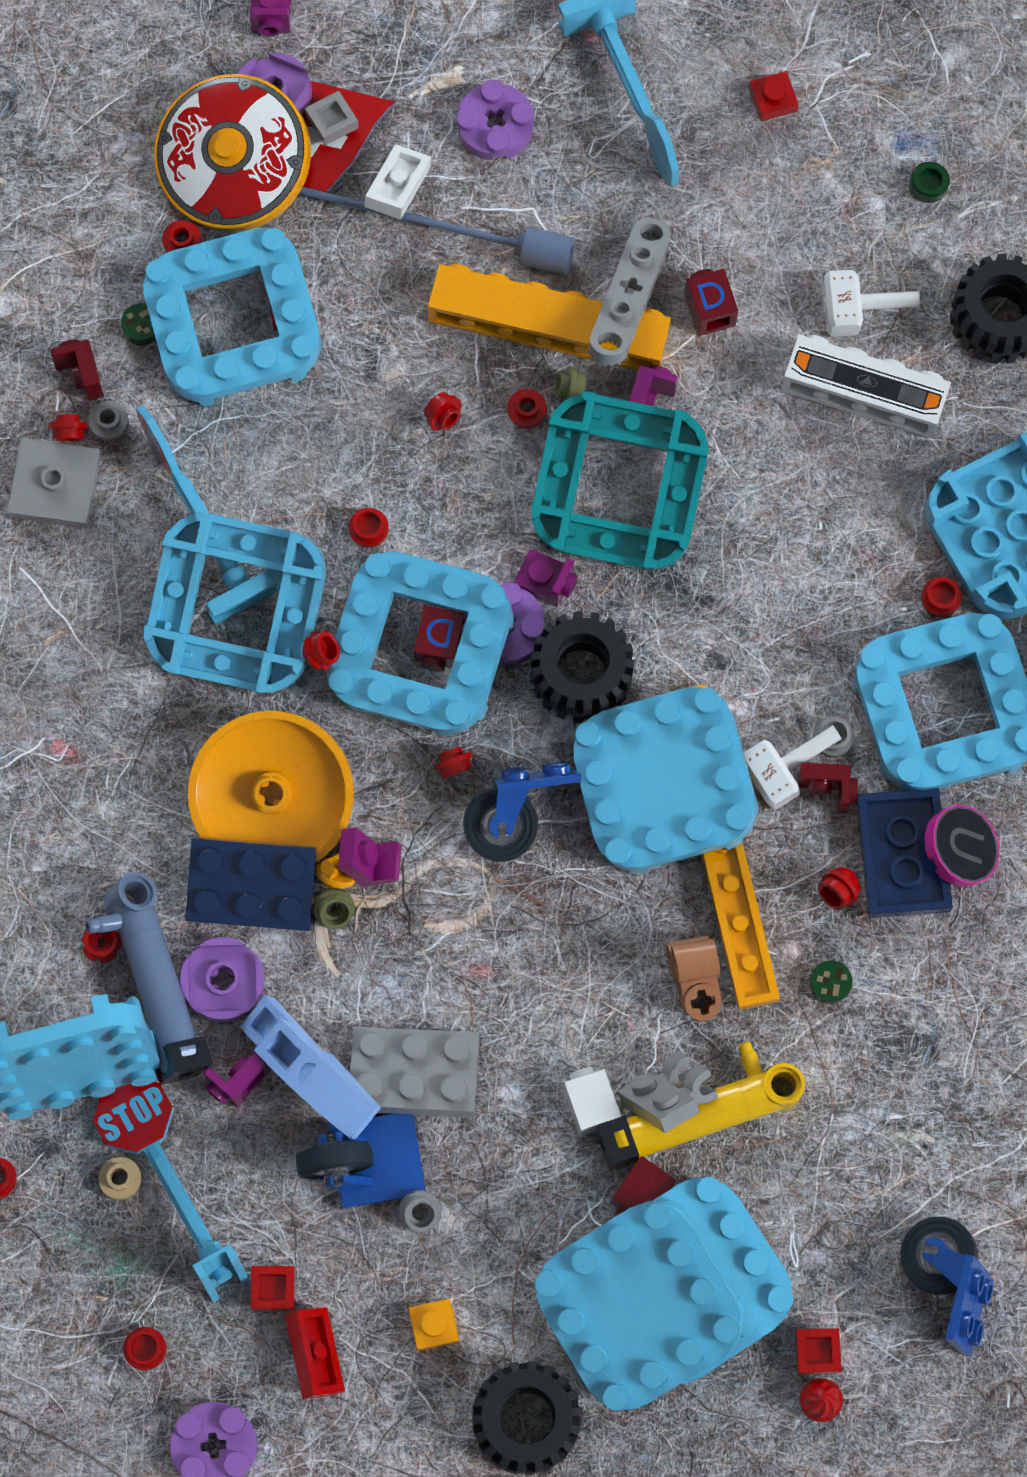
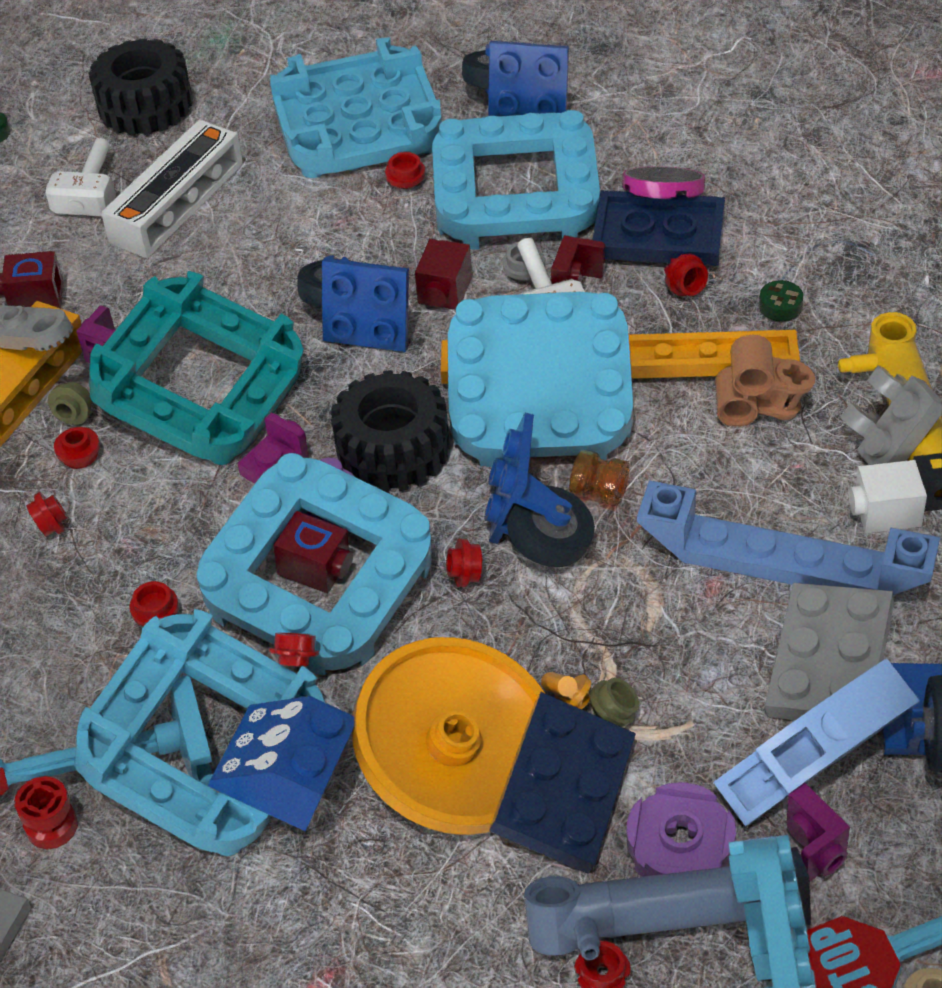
camera: 70 degrees left, 25 degrees down
magenta bracket [338,827,402,887] -> none
none -> red wheel [14,776,78,850]
none -> blue slope [208,696,354,832]
none -> blue plate [297,255,409,352]
none -> dark red brick [414,239,472,310]
none -> clear orange wheel [569,449,630,506]
none -> medium blue slope [637,480,940,595]

